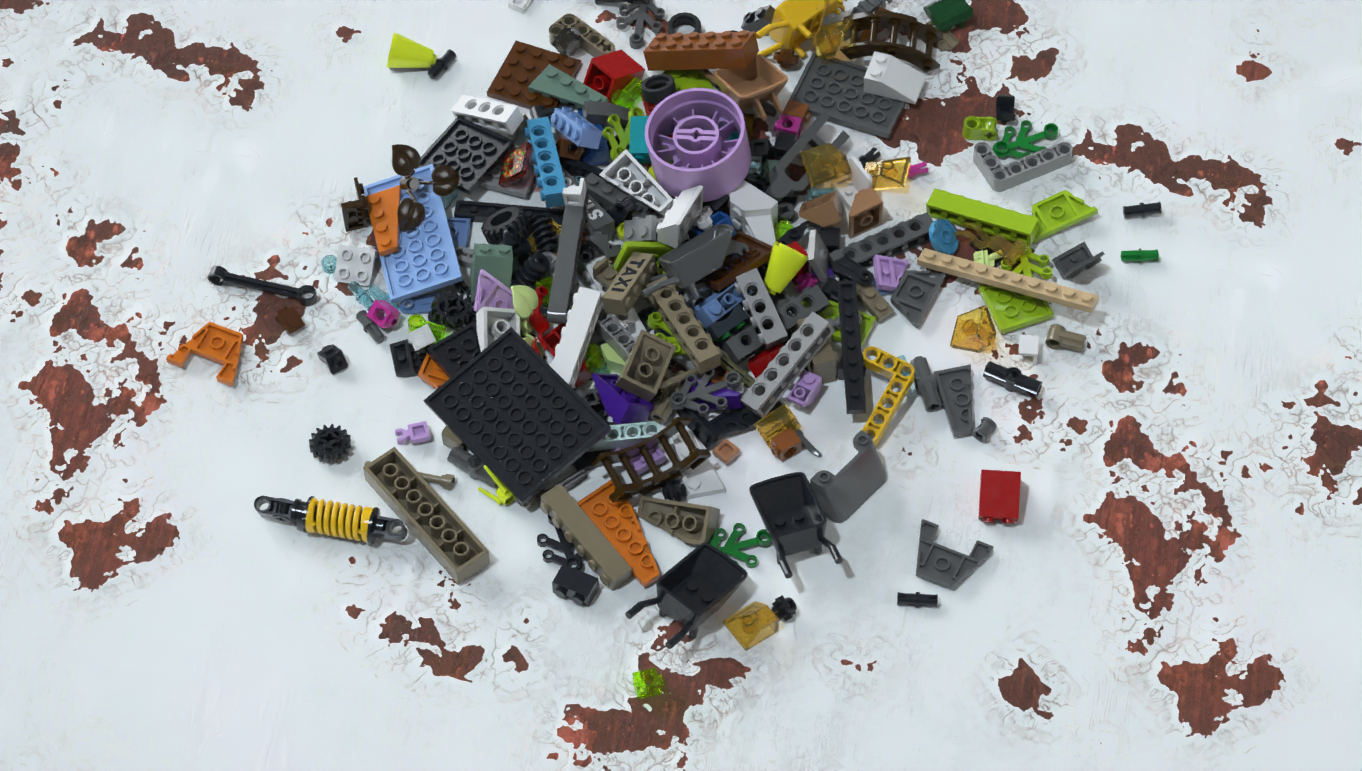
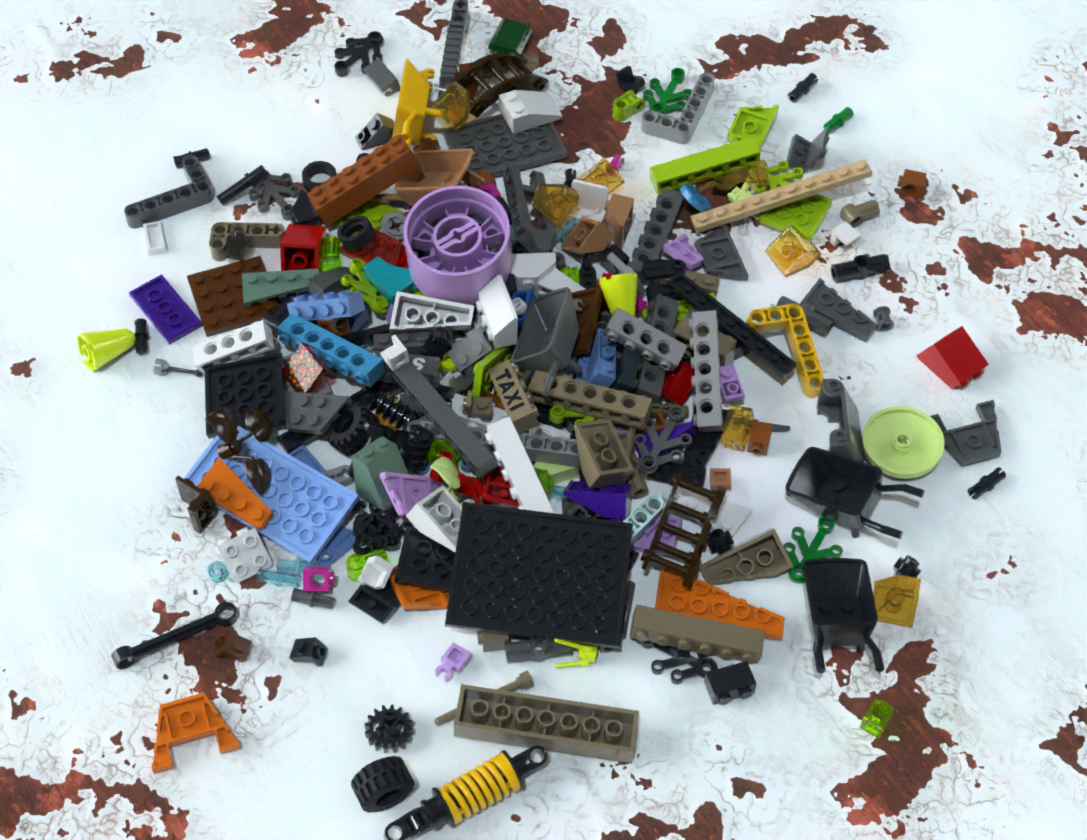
camera: 45 degrees left, 0 degrees up
none -> dark purple tile [129,274,203,345]
none -> hinge [154,358,202,377]
none -> dark grey wing [285,391,352,435]
none -> black slope [290,190,321,226]
none -> black tyre [351,756,415,813]
none -> yellowish green dish [861,406,944,479]
none -> dark orange brick [897,169,927,199]

